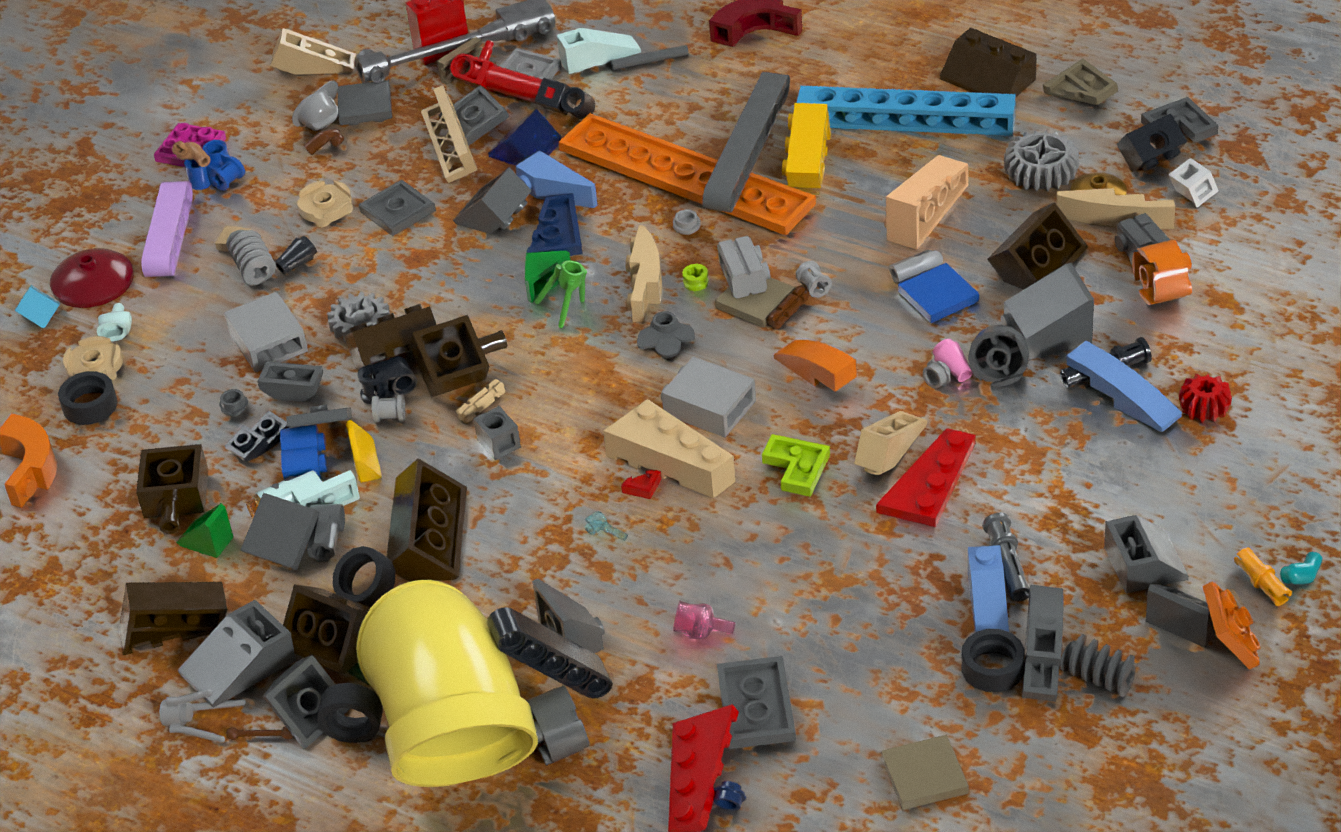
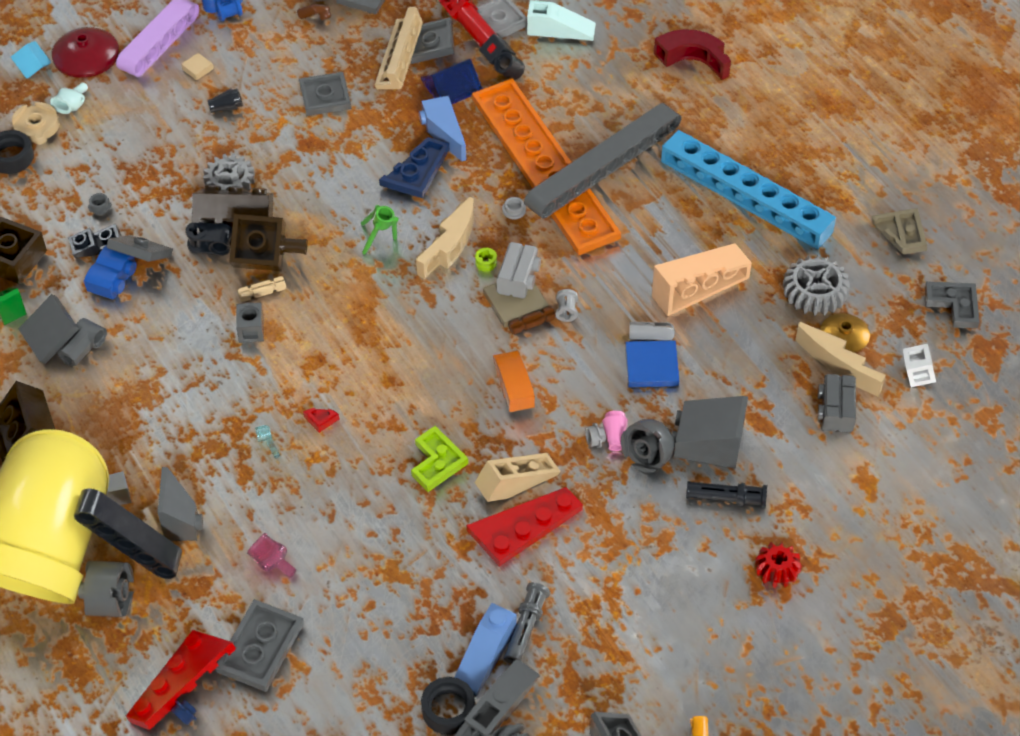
camera: 25 degrees right, 10 degrees up
light grey brick [224,292,308,373] -> none
light grey piece [226,230,276,285] -> none
light aqua plate [246,470,360,520] -> none
dark grey slope [257,361,323,402] -> none
tan plate [297,181,353,227] -> none
black tyre [332,546,396,608] -> none
yellow slope [346,420,382,483] -> none
light grey bush [372,394,405,422] -> none
dark brown slope [386,458,467,582] -> none
dark grey slope [453,167,532,234] -> none
green slope [525,251,571,303] -> none
tan wedge [603,399,736,498] -> none
dark grey bar [611,45,689,70] -> none
dark grey plate [637,311,695,358] -> none
light grey brick [661,356,756,438] -> none
yellow wedge [782,103,831,188] -> none
dark brown slope [940,27,1037,97] -> none
dark brown slope [987,202,1088,290] -> none
medium blue slope [1066,341,1182,432] -> none
dark grey slope [1104,515,1189,594] -> none
black brick [1116,114,1188,173] -> none
orange brick [1132,240,1192,305] -> none

